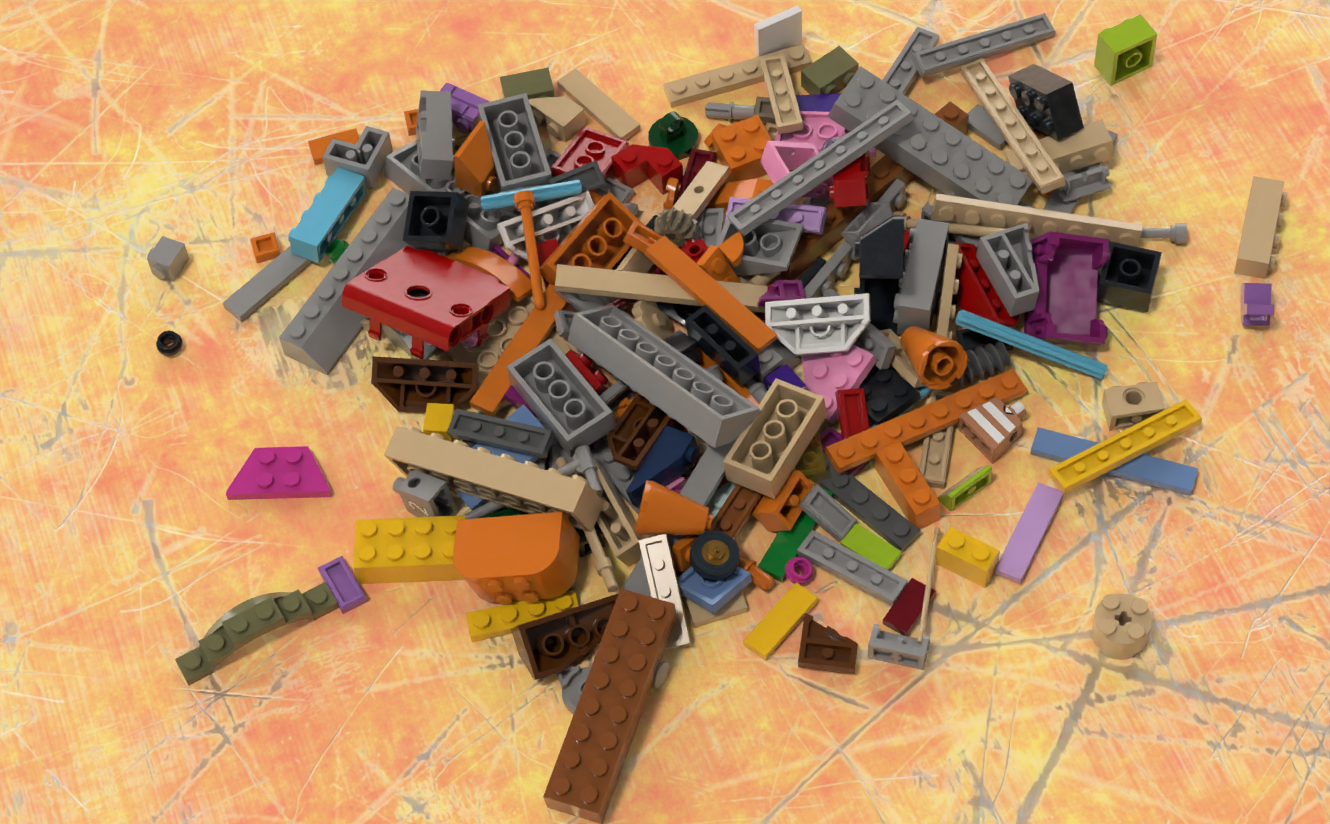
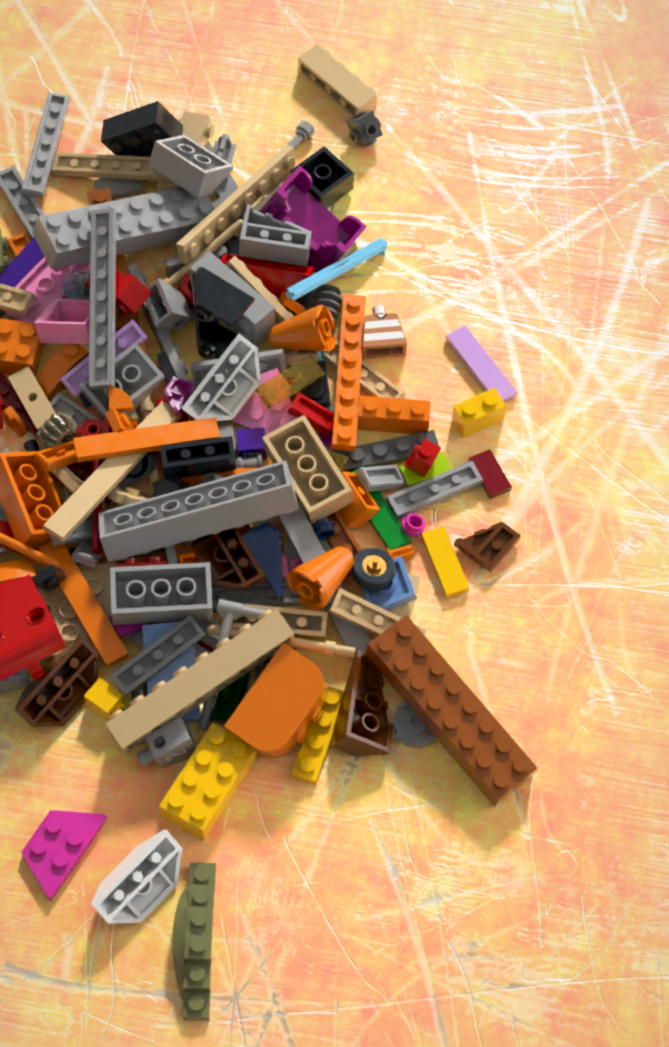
camera: 65 degrees left, 5 degrees up
medium lavender tile [318,556,368,614] -> none
orange plate [671,535,698,573] -> none
light grey hinge [868,624,930,670] -> none
tan piece [917,527,940,644] -> none
lime slope [938,465,992,511] -> none
medium blue tile [1030,427,1199,496] -> none
yellow plate [1048,399,1202,494] -> none
tan brick [1091,593,1152,660] -> none
lime brick [1094,14,1158,86] -> none
tan brick [1102,382,1165,431] -> none
medium lavender brick [1241,283,1274,326] -> none
none -> black plate [32,564,67,591]
none -> white wedge [90,829,183,924]
none -> light grey slope [148,135,234,198]
none -> clear yellow tile [255,355,325,409]
none -> orange tile [279,291,307,314]
none -> dark blue plate [313,518,335,540]
none -> dark grey brick [345,110,383,146]
none -> red brick [404,439,441,478]

